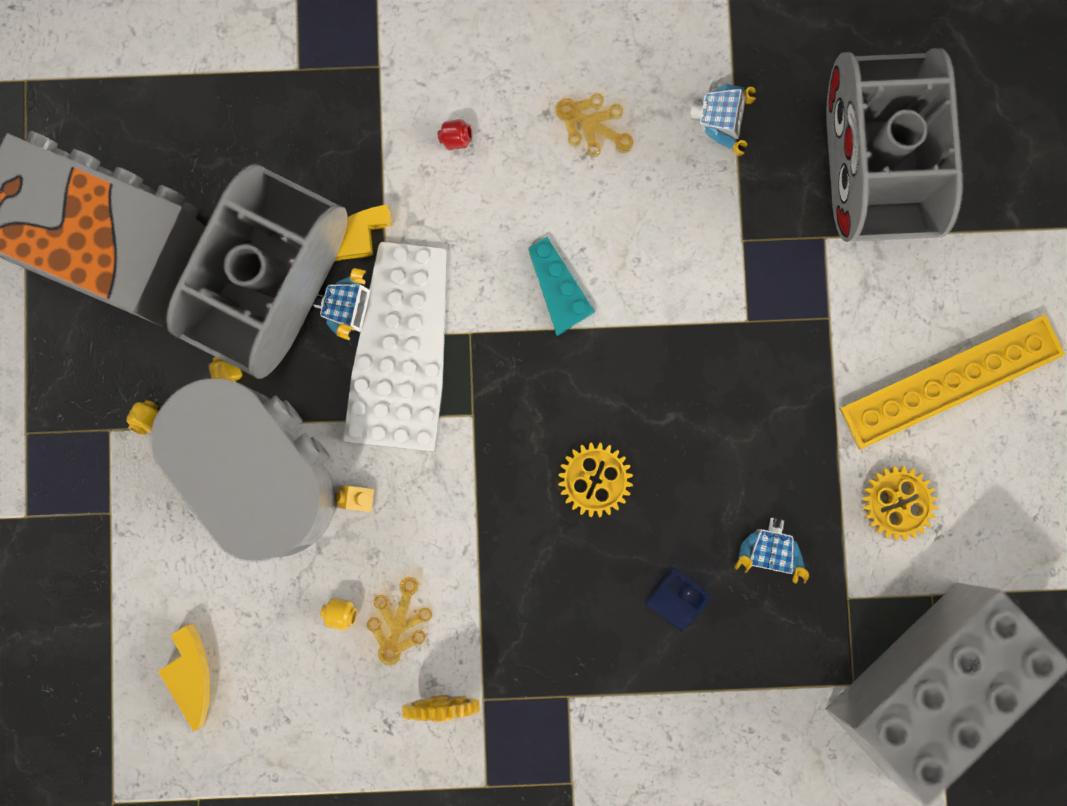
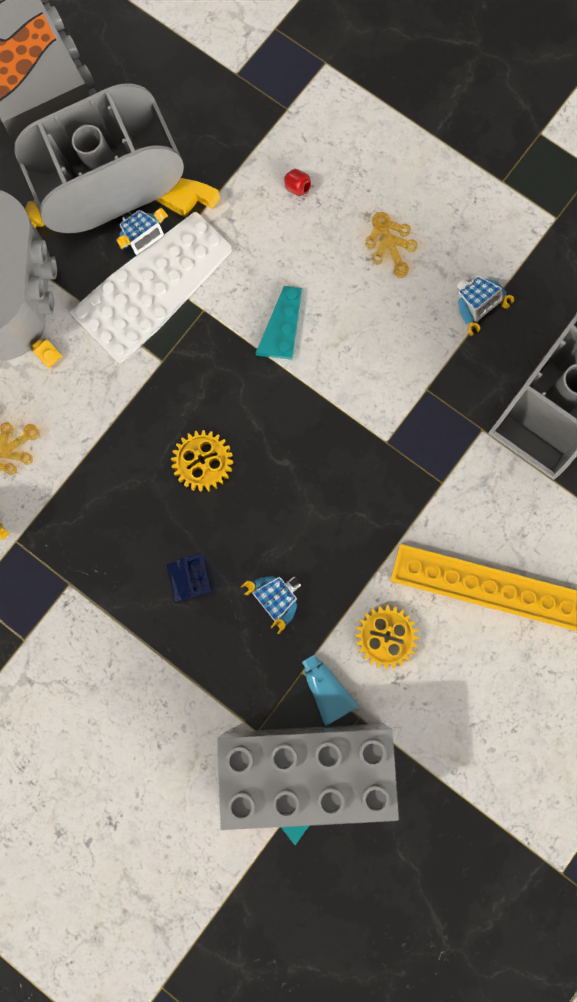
camera: 45 degrees right, 5 degrees down
none -> medium azure piece [302,655,359,727]

